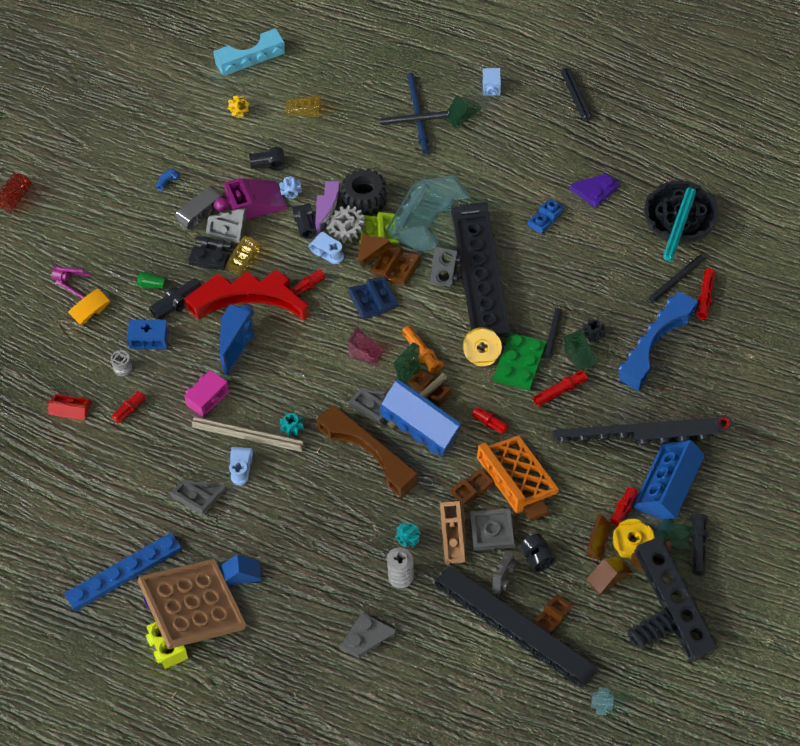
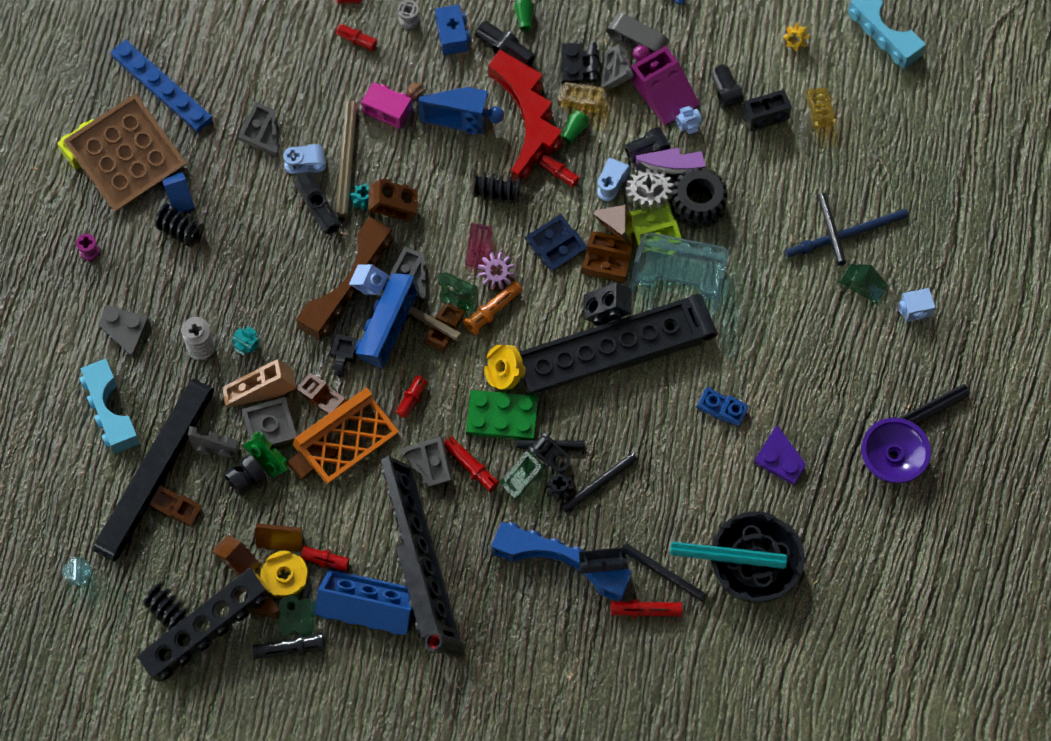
camera: 75 degrees right, 10 degrees up
none -> magenta bush [76,234,100,261]
none -> medium azure arch [80,359,140,454]
none -> black piece [155,203,205,247]
none -> green hinge [243,431,288,478]
none -> black piece [294,173,341,235]
none -> black plate [330,334,358,377]
none -> light blue brick [349,265,389,295]
none -> reddish brown brick [368,179,418,222]
none -> dark grey wing [400,436,453,488]
none -> medium nougat plate [406,82,425,102]
none -> black piece [473,171,521,204]
none -> lavender gear [478,252,515,289]
none -> black piece [528,431,571,472]
none -> black bar [560,452,637,513]
none -> green cone [562,111,589,144]
none -> black hinge [579,547,628,574]
none -> black brick [742,89,792,132]
none -> dark purple dish [861,418,931,484]

